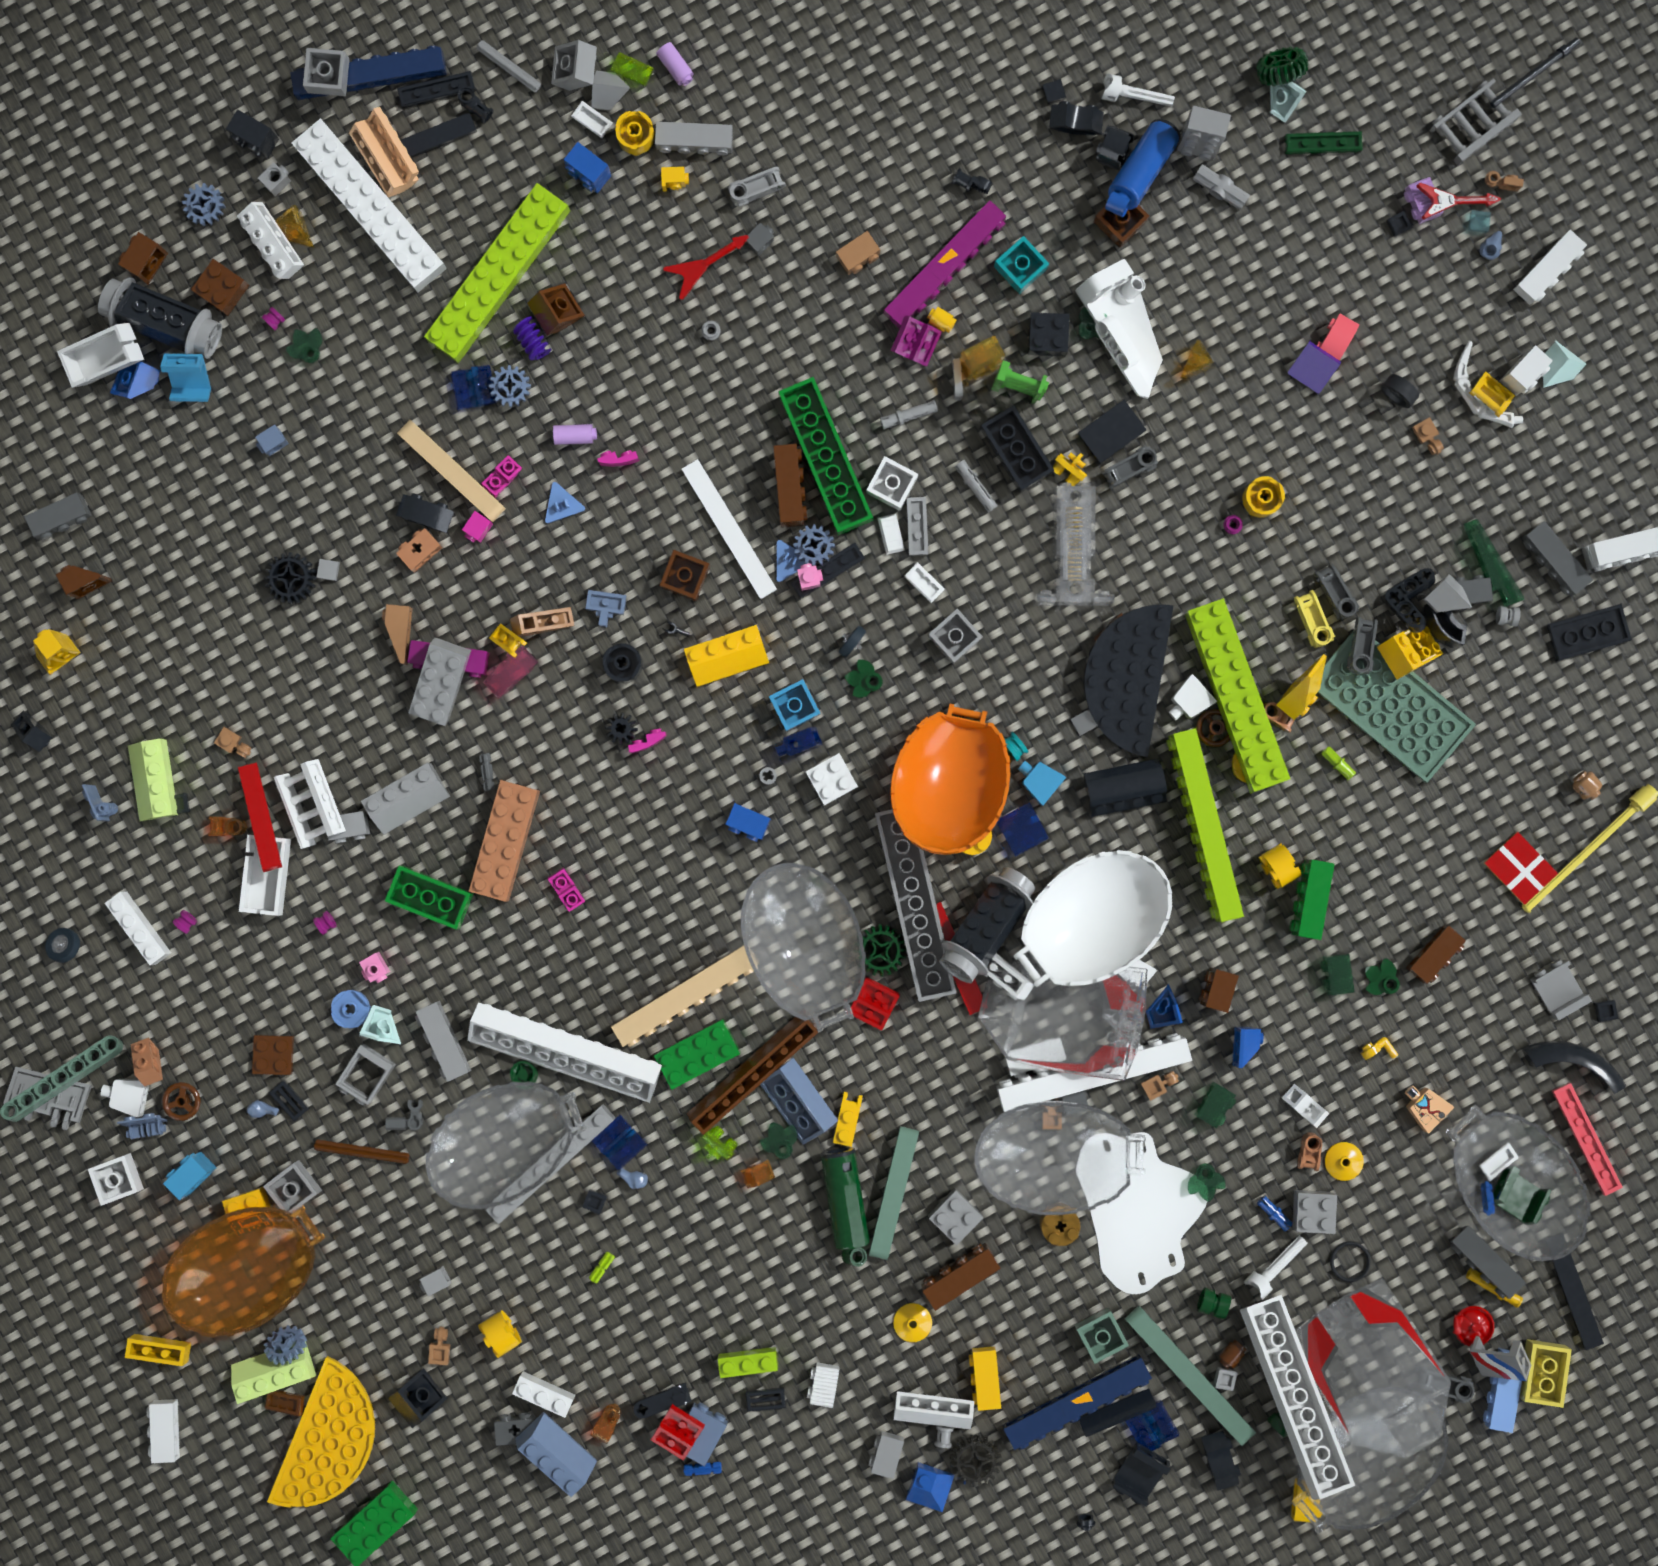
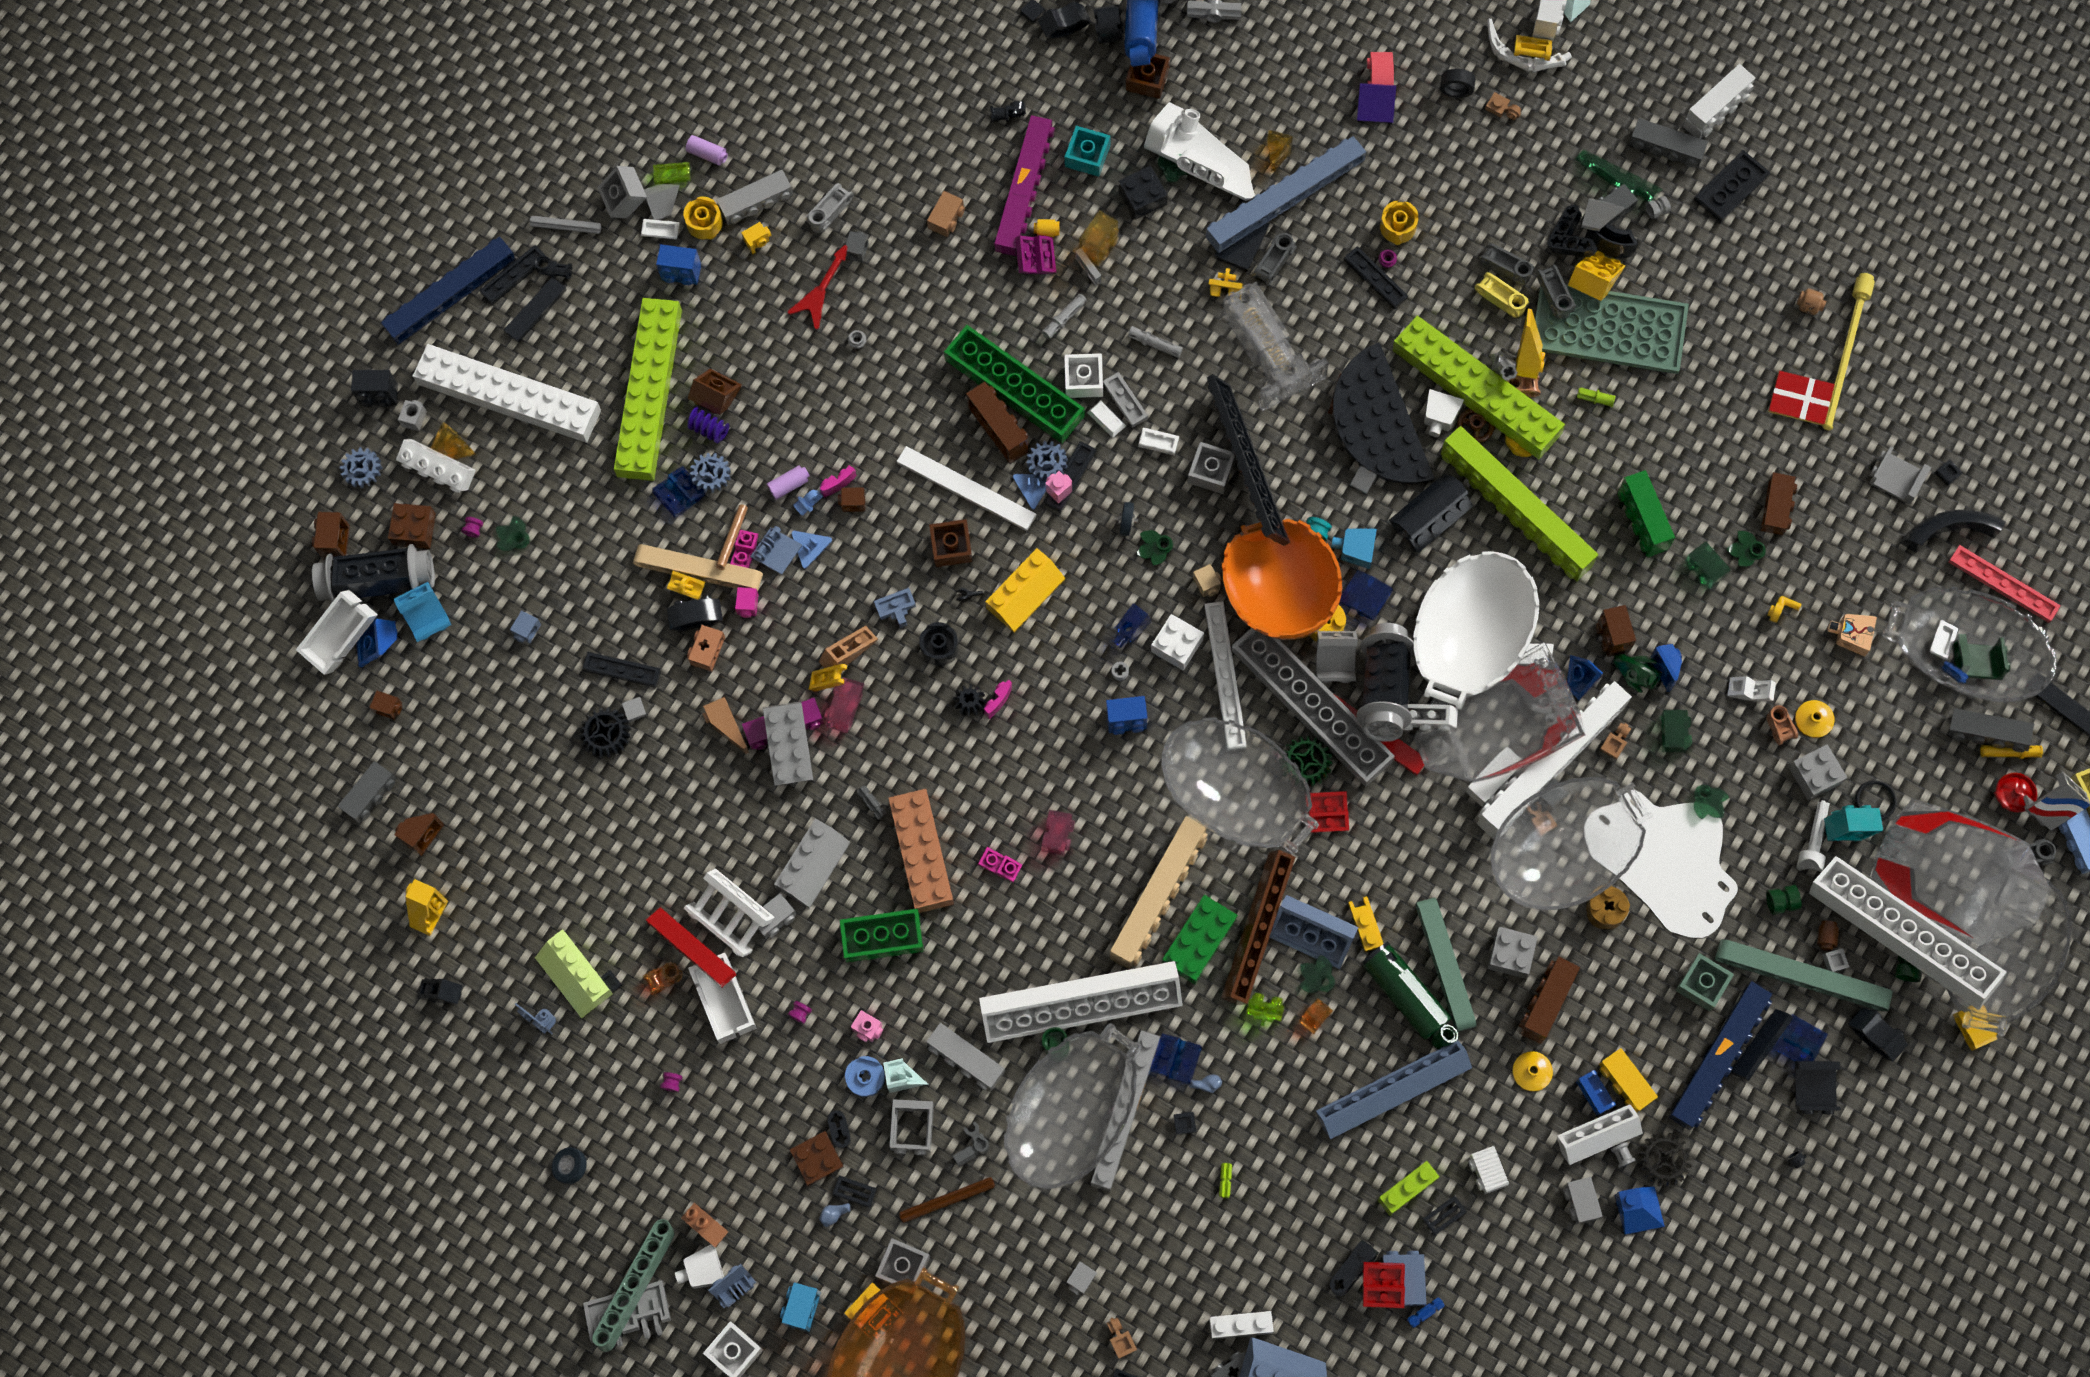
camera: 30 degrees left, 15 degrees down
white brick [105,892,171,965] -> none
reddish brown piece [162,1082,201,1121] -> none
medium nougat plate [214,727,252,758] -> none
light grey brick [303,48,349,96] -> none
light nougat brick [349,107,419,197] -> none
yellow brick [478,1310,522,1358] -> none
clear orange piece [590,1404,621,1444] -> none
dark azure brick [769,679,821,732] -> none
black brick [980,405,1054,493] -> none
bright green fence [991,360,1049,404] -> none
blue pin [1257,1195,1293,1232] -> none
yellow brick [1259,843,1302,889] -> none
none -> reddish brown brick [369,690,402,720]
none -> black tile [582,652,661,688]
none -> yellow hips [667,571,705,599]
none -> medium nougat piece [716,504,748,570]
none -> sand blue hinge [750,526,802,575]
none -> medium blue piece [793,490,823,516]
none -> black beam [828,1110,851,1149]
none -> reddish brown brick [838,487,865,512]
none -> clear pink brick [1041,810,1075,856]
none -> tan brick [1193,564,1222,597]
none -> white tile [1204,601,1247,751]
none -> sand blue brick [1206,136,1366,253]
none -> black plate [1207,374,1290,546]
none -> light grey panel [1316,631,1358,683]
none -> sand blue brick [1316,1040,1472,1139]
none -> black tile [1344,246,1408,310]
none -> light grey piece [1491,351,1517,381]
none -> blue hinge [1576,1070,1616,1116]
none -> dark green animal [1613,654,1662,693]
none -> teal brick [1824,805,1883,841]

